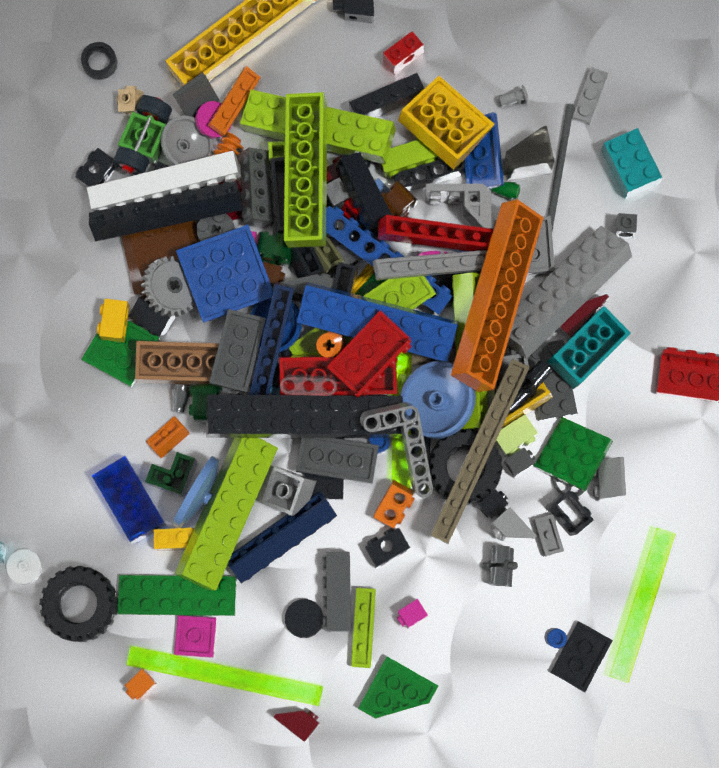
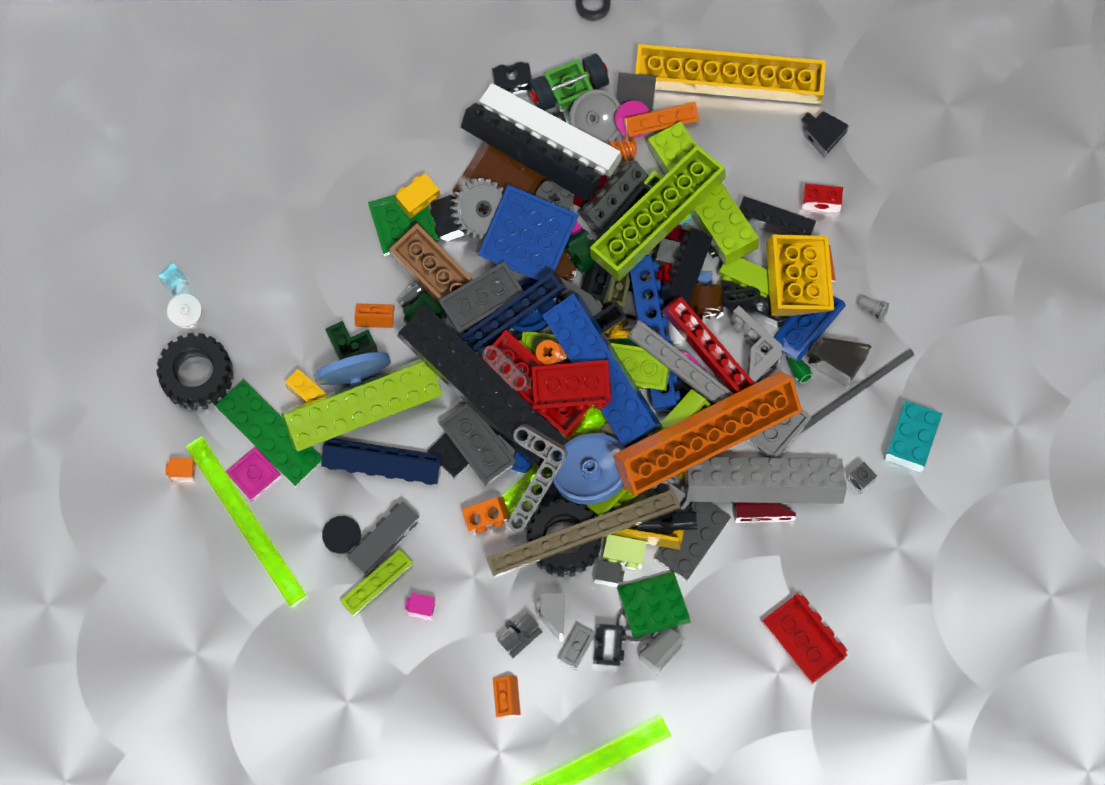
camera: 40 degrees right, 5 degrees down
clear blue brick [92,456,167,545] -> none
tan brick [117,86,144,115] -> none
light grey slope [261,467,316,516] -> none
dark red slope [274,710,320,742] -> none
green plate [358,656,439,719] -> none
black brick [365,528,411,569] -> none
black brick [477,489,509,521] -> none
teal brick [547,306,631,389] -> none
blue tile [547,629,567,649] -> none
black tile [550,621,613,693] -> none
light grey plate [572,67,608,125] -> none
none -> orange slope [493,675,521,718]
none -> black plate [722,287,761,309]

